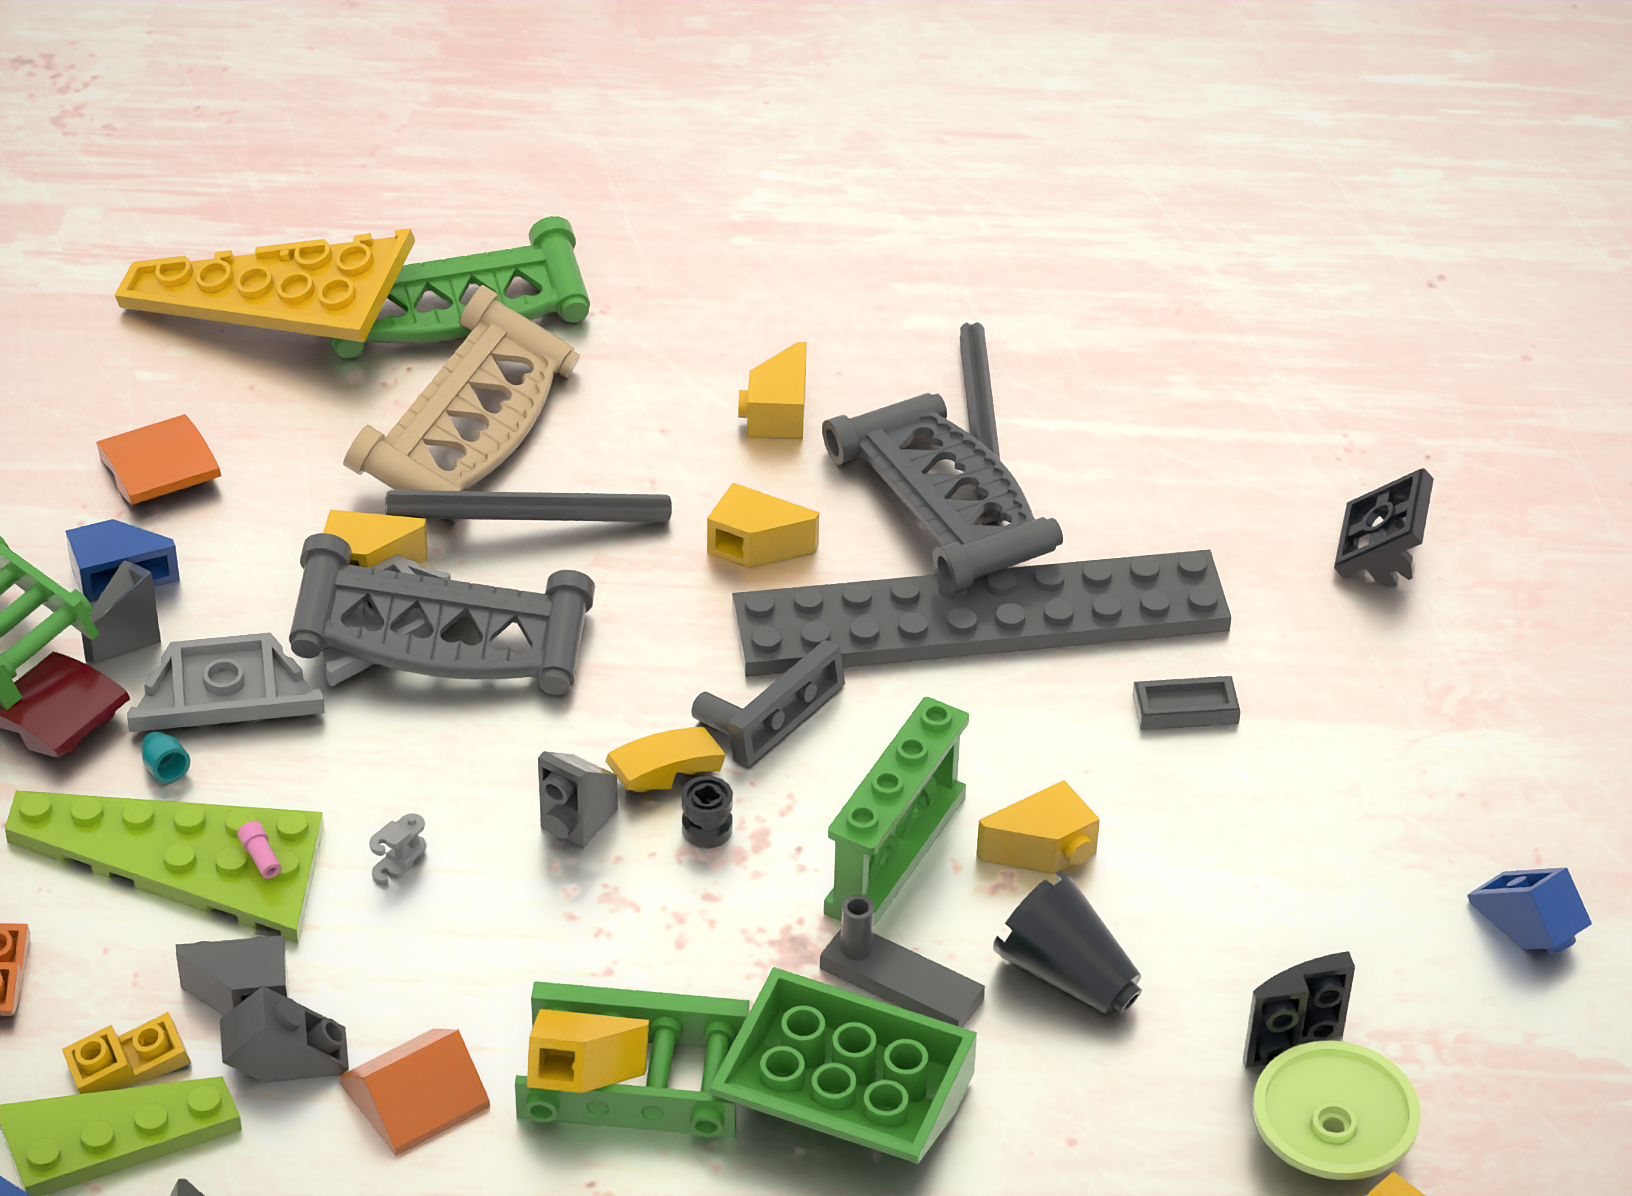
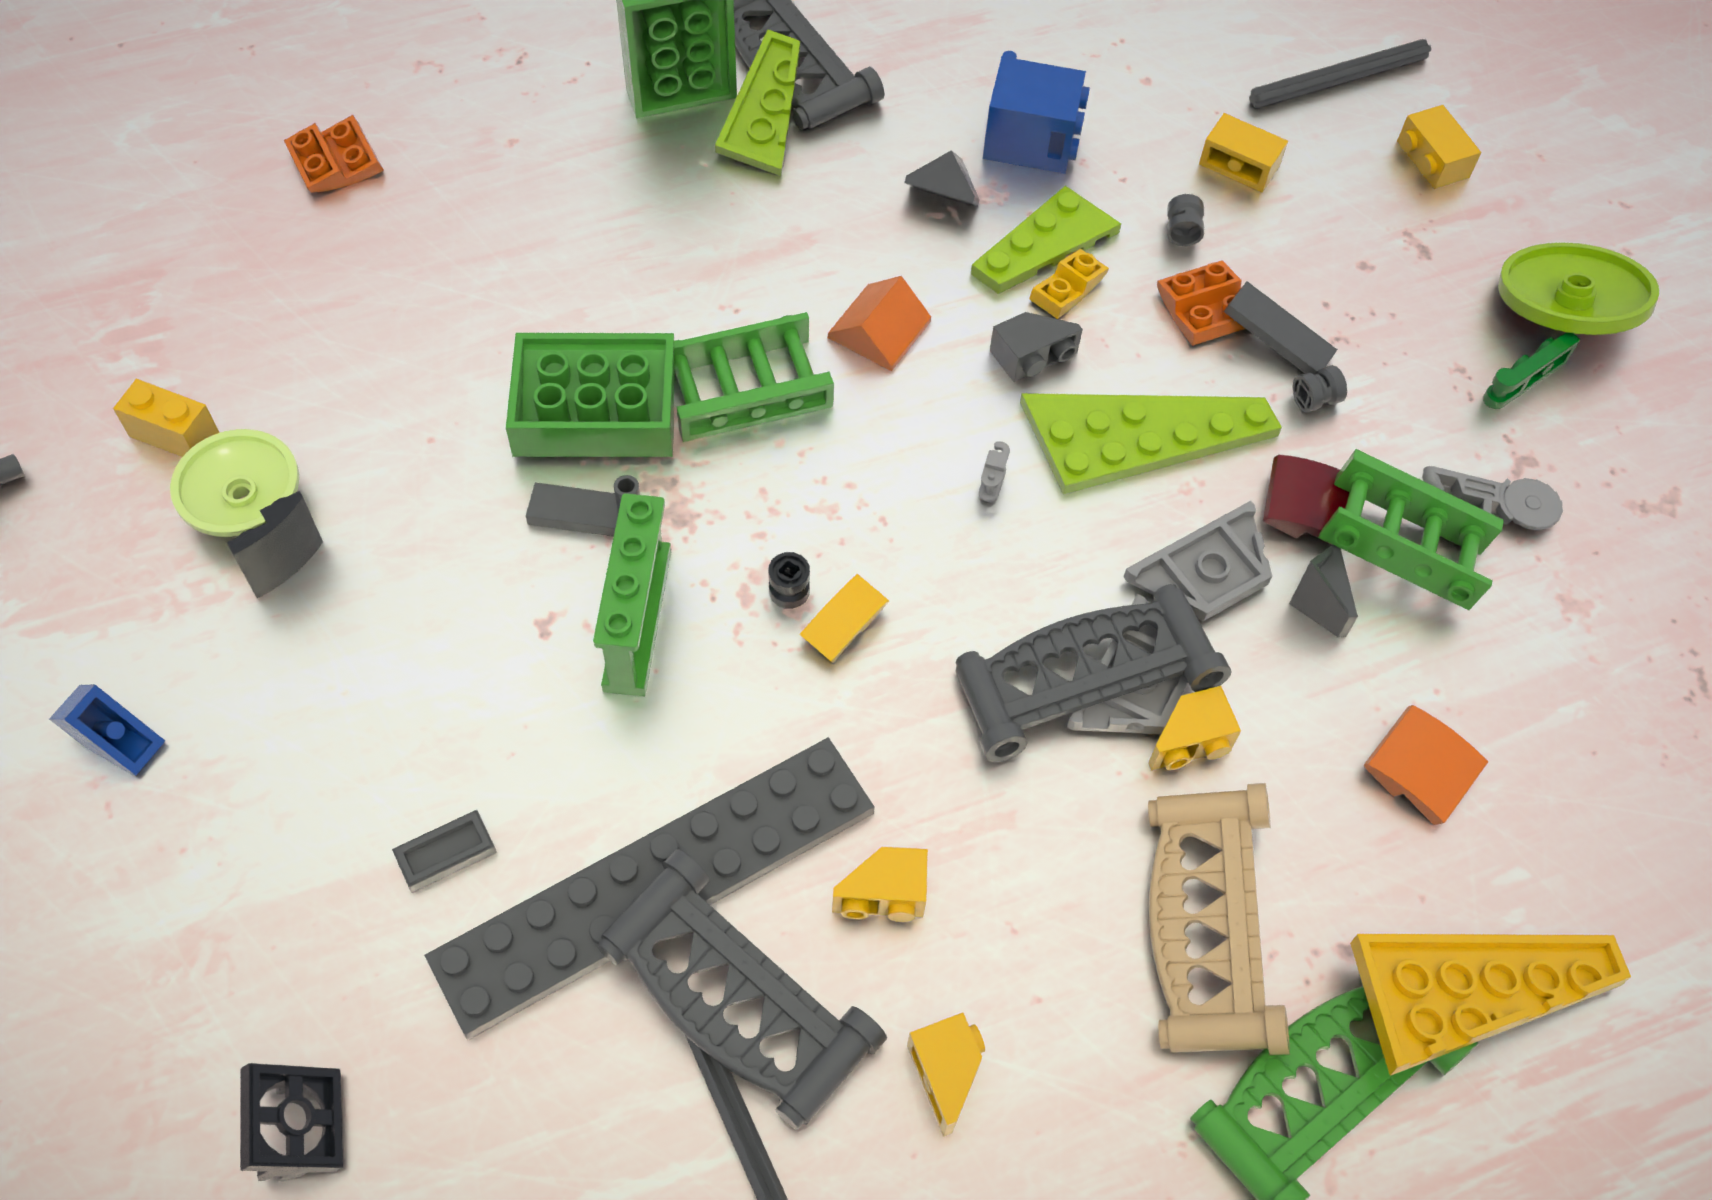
camera: 155 degrees right, 15 degrees up
blue slope [65,519,180,603] -> none
teal hose [141,732,191,784] -> none
dark grey slope [220,986,349,1083] -> none
bright pink piece [237,821,282,879] -> none
dark grey axle [385,490,672,522] -> none
yellow slope [527,1009,649,1093] -> none
dark grey slope [538,751,618,848] -> none
dark grey piece [691,639,845,767] -> none
yellow slope [976,780,1100,874] -> none
black cone [993,870,1142,1015] -> none

